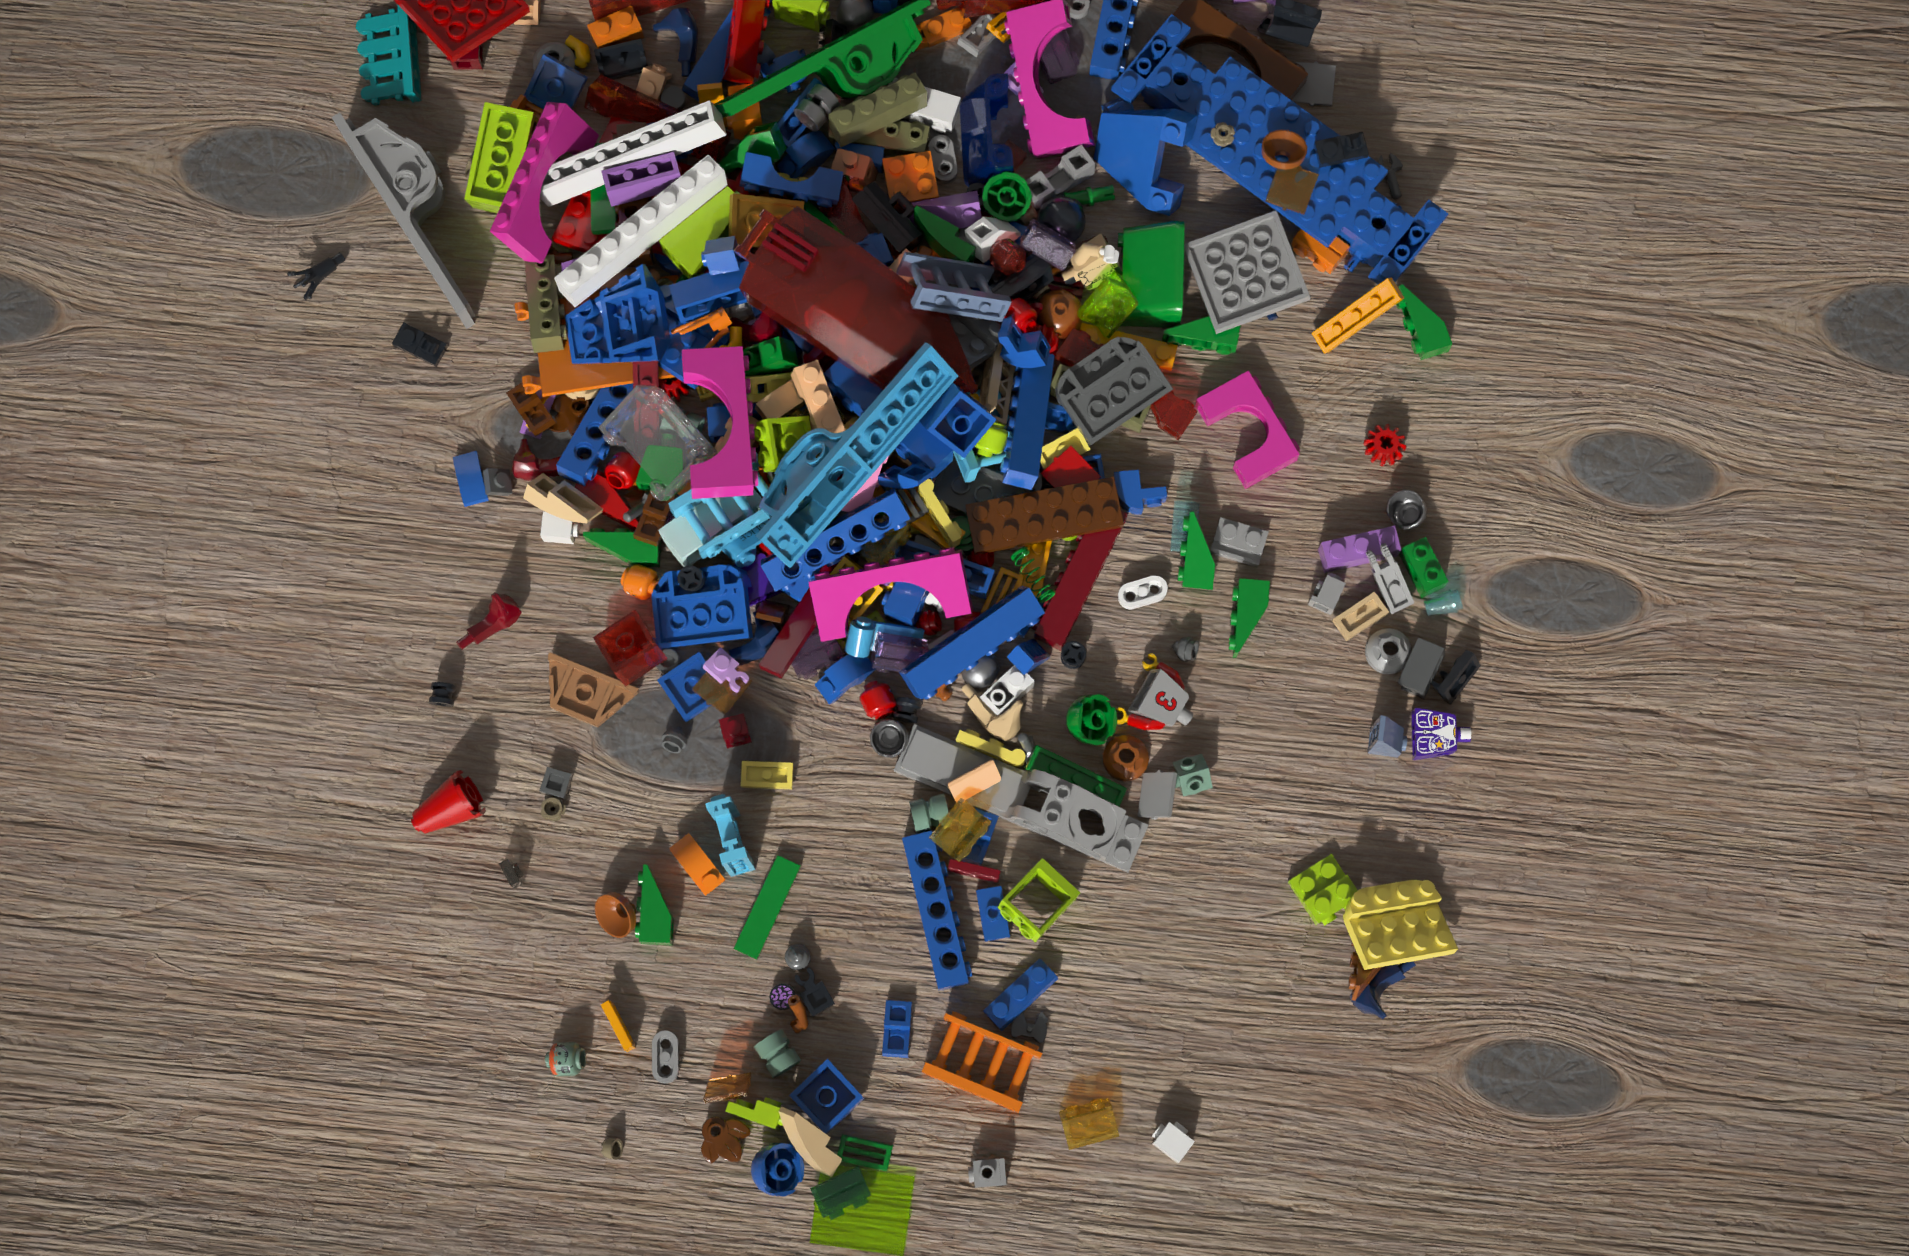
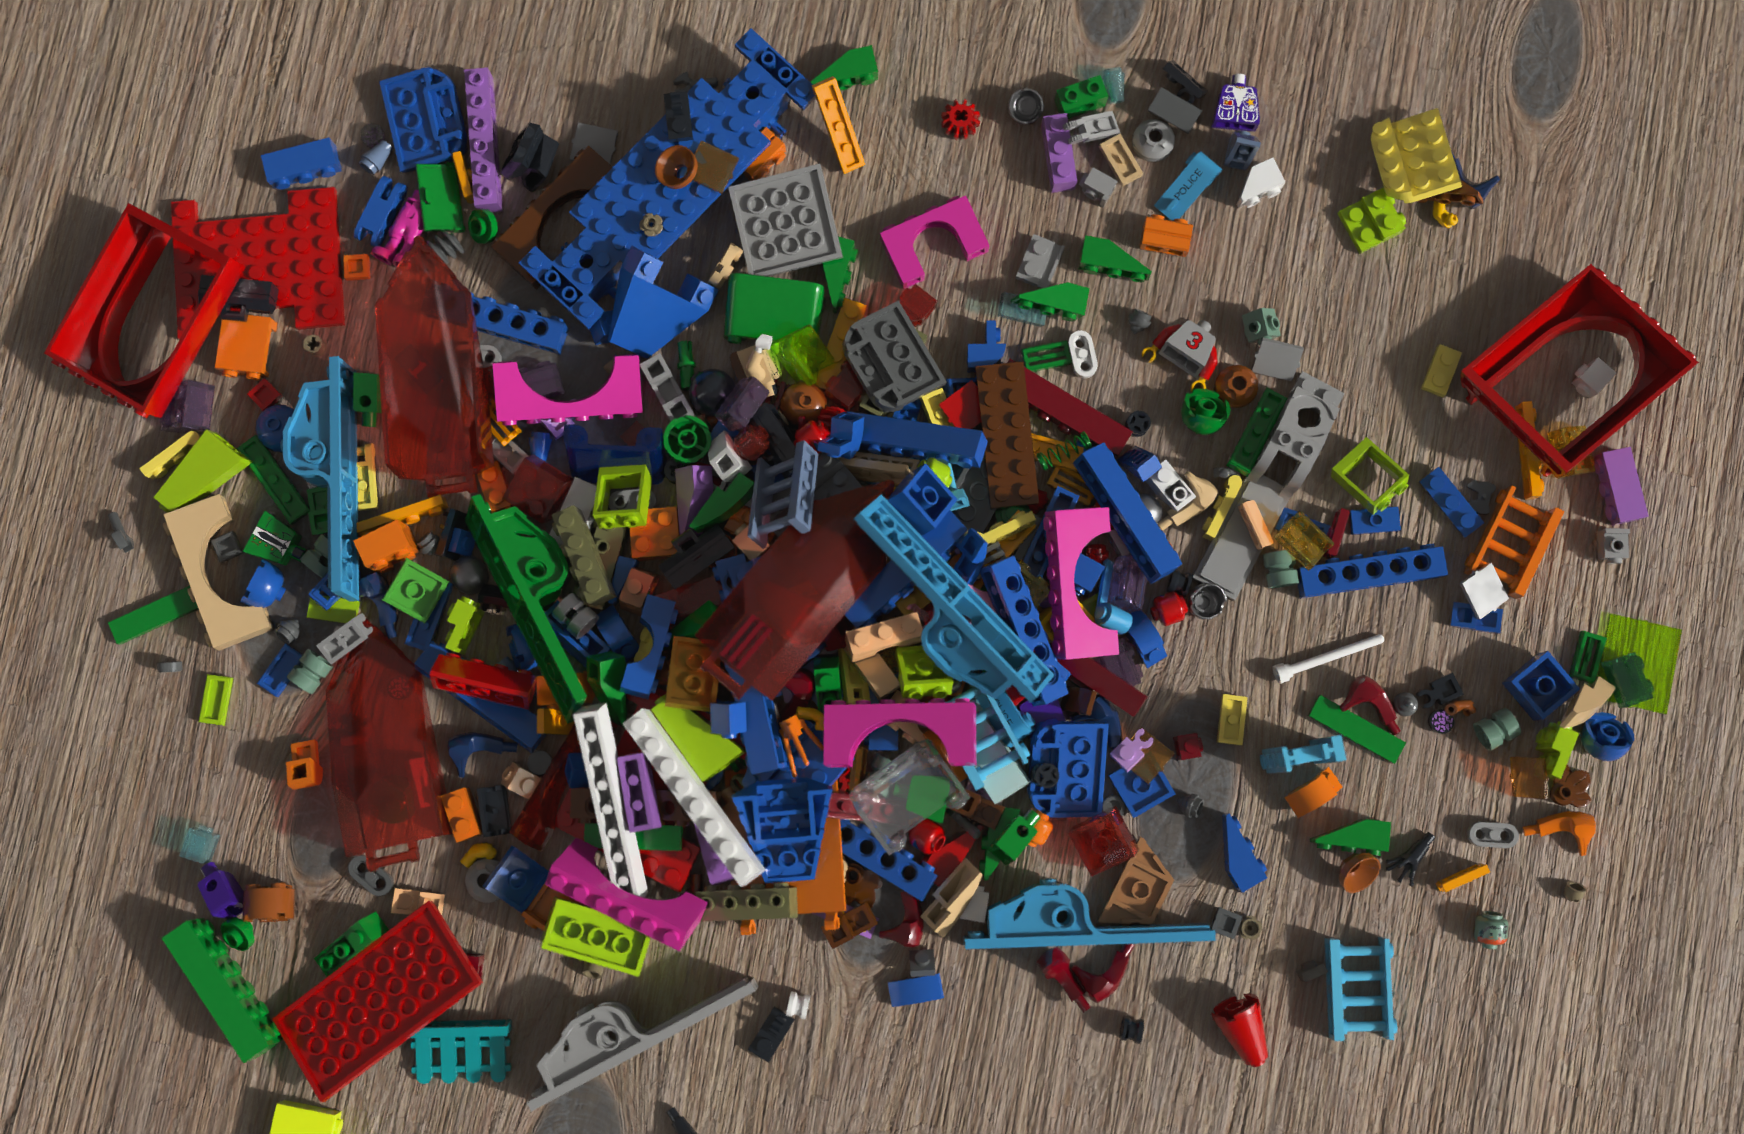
camera: 85 degrees left, 5 degrees up
none -> clear red brick [502,455,574,524]
none -> blue cone [529,432,552,466]
none -> lime window [593,464,652,529]
none -> tan plate [707,243,743,289]
none -> white wheel [786,991,811,1019]
none -> clear orange piece [849,746,868,794]
none -> dark azure piece [963,878,1216,949]
none -> green torso [987,809,1041,865]
none -> green tile [1021,340,1072,372]
none -> dark red animal [1071,944,1135,1003]
none -> orange brick [1139,214,1193,257]
none -> dark azure door [1154,151,1222,221]
none -> blue slope [1222,813,1267,893]
none -> white slope [1237,158,1285,208]
none -> white piece [1272,634,1384,684]
none -> medium azure fence [1324,937,1397,1041]
none -> dark red animal [1339,675,1401,736]
none -> black piece [1385,832,1435,887]
none -> light yellow plate [1421,344,1462,397]
none -> yellow arm [1433,201,1458,228]
none -> red panel [1460,264,1699,478]
none -> piece [1460,562,1509,620]
none -> light orange plate [1515,401,1544,500]
none -> orange animal [1522,811,1596,856]
none -> medium lavender brick [1593,447,1649,526]

